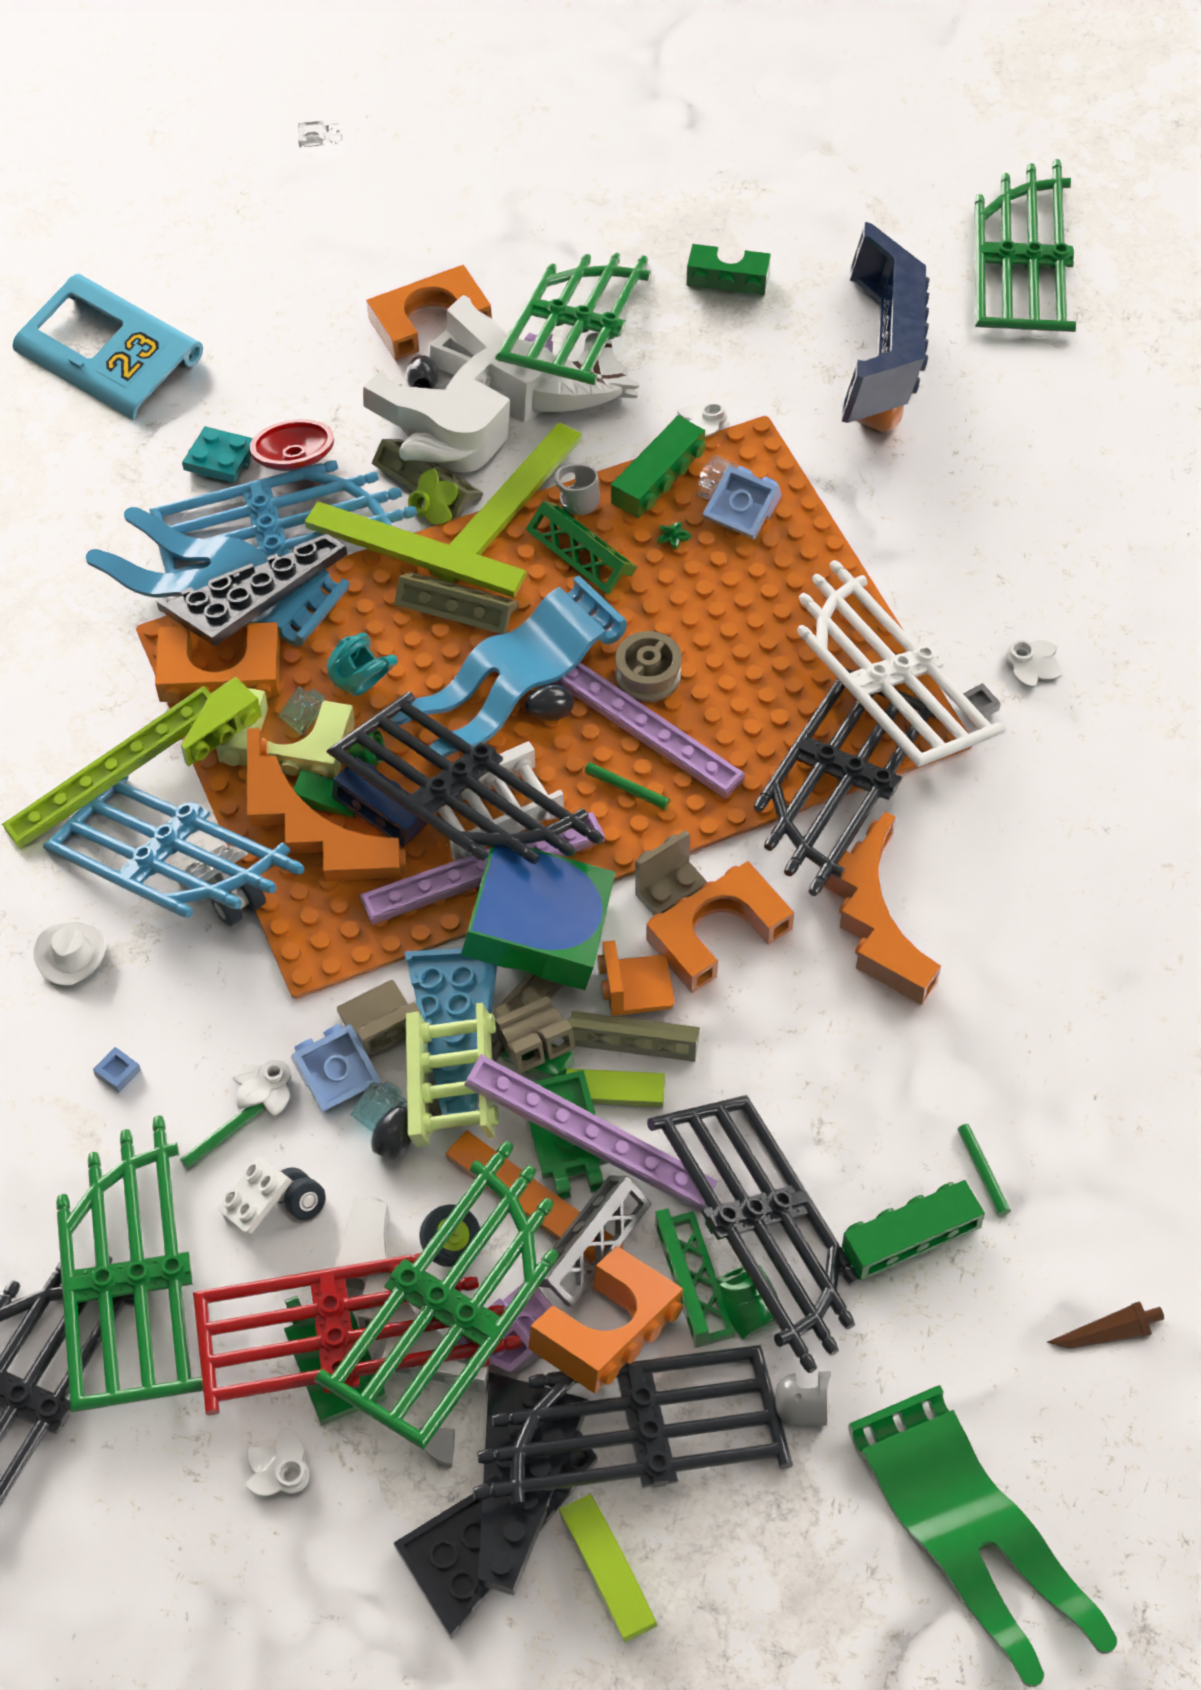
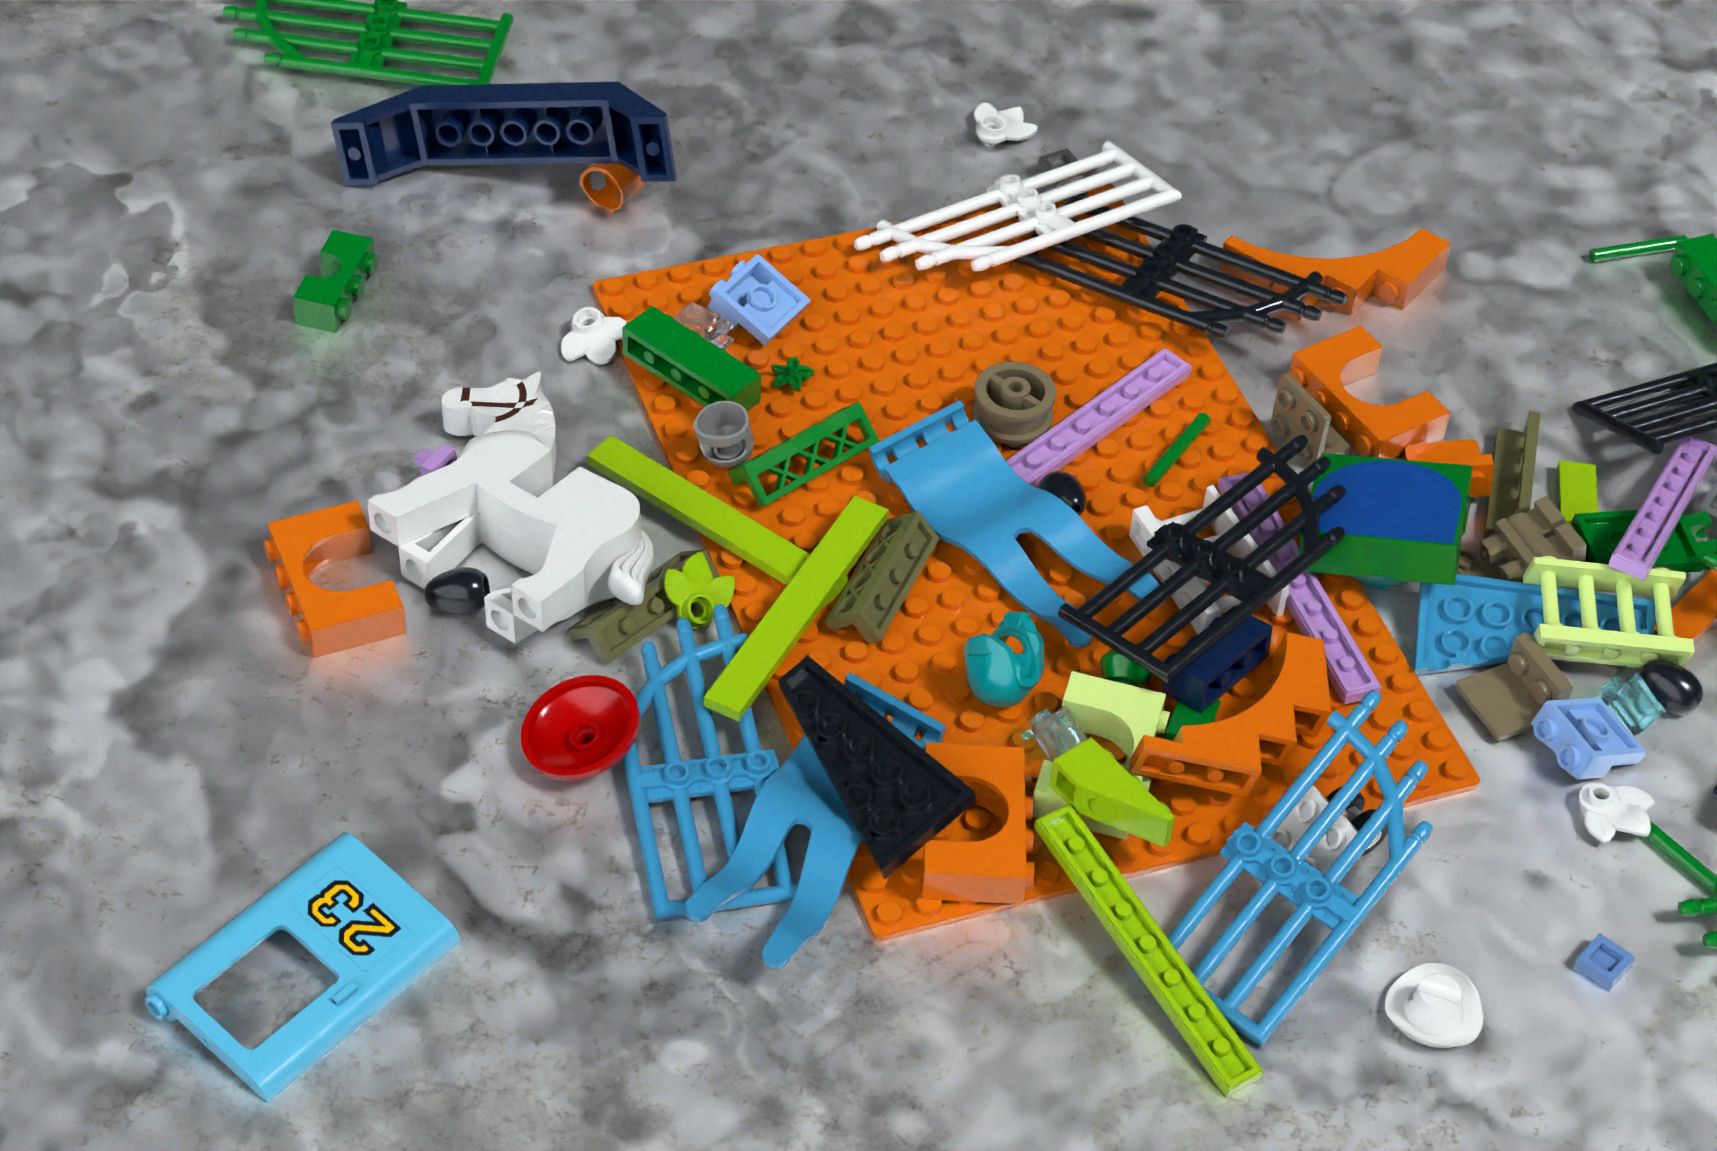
camera: 90 degrees left, 10 degrees down
teal plate [182,426,253,483] -> none
green piece [495,252,651,385] -> none

